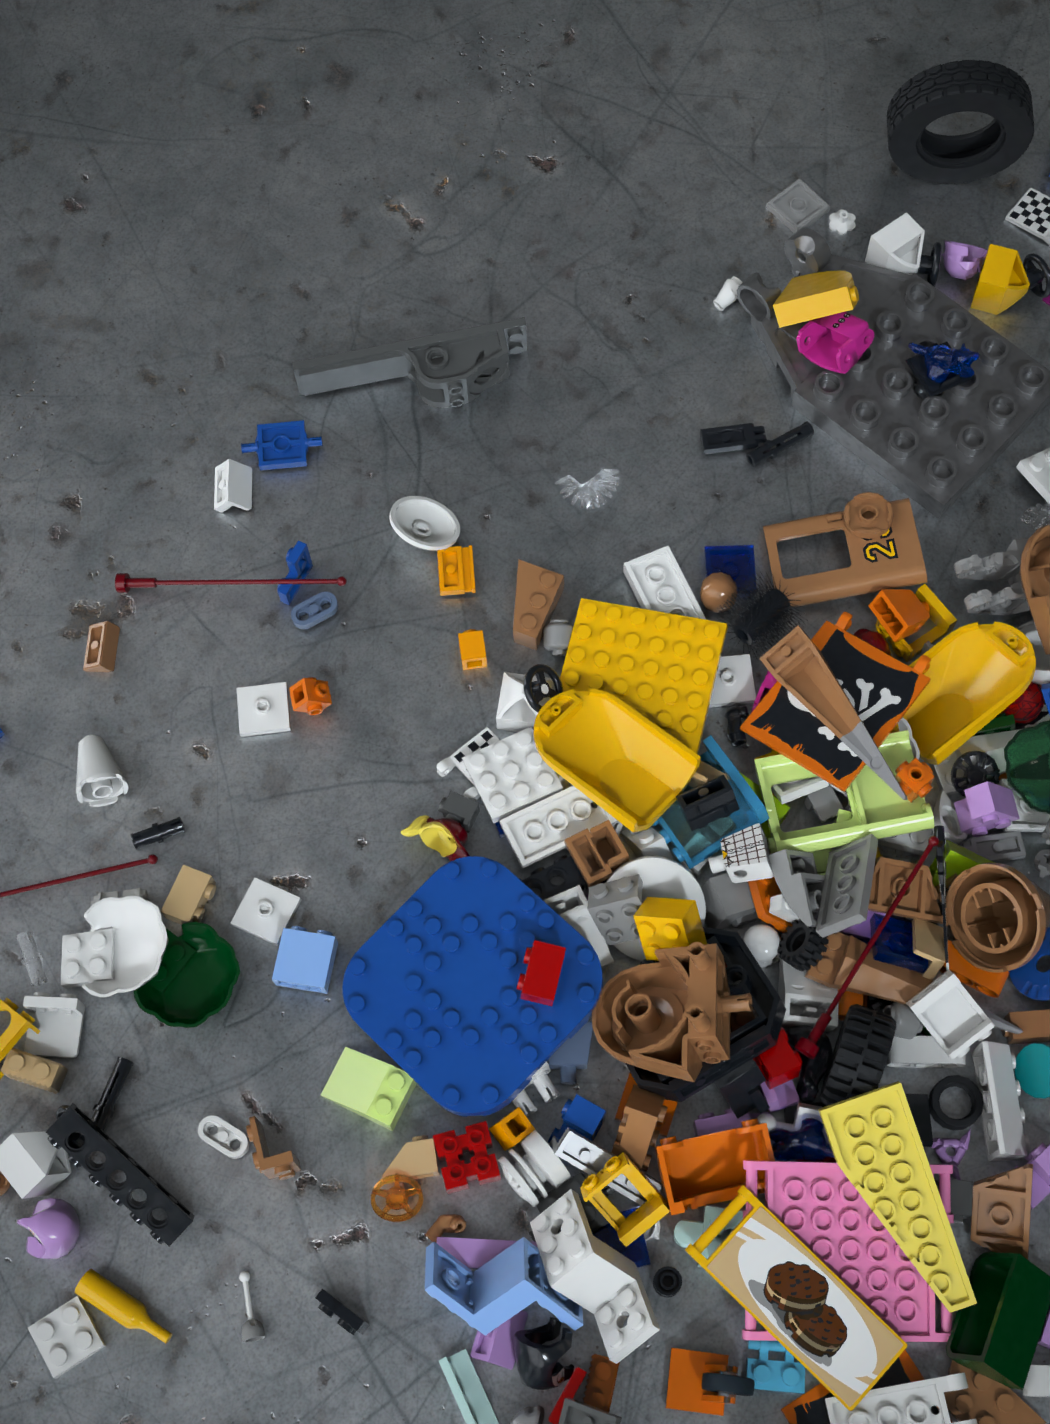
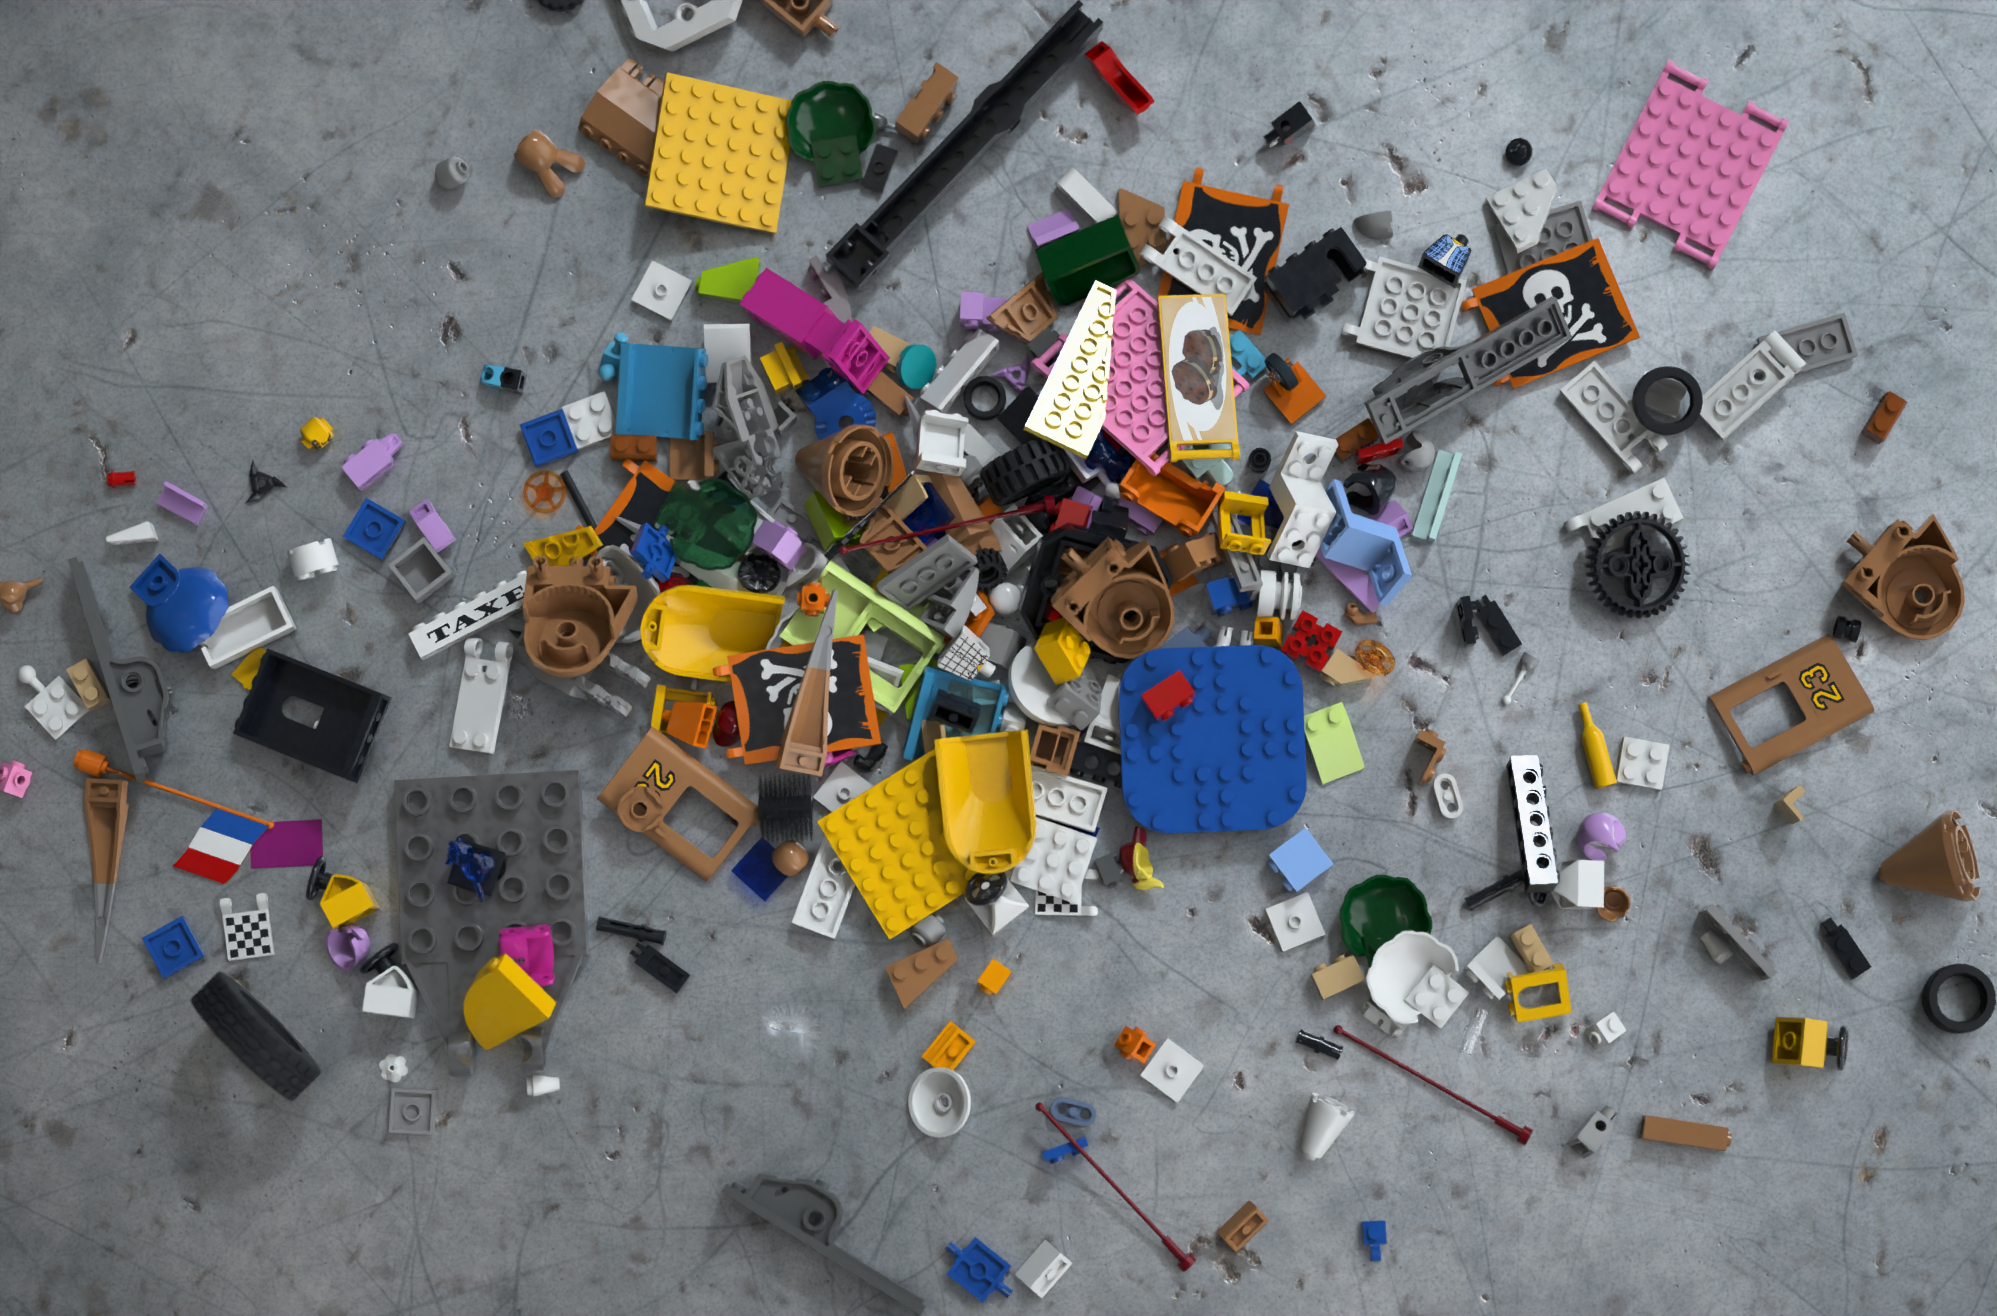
camera: 140 degrees left, 15 degrees up
none -> black hinge [1475,595,1522,657]

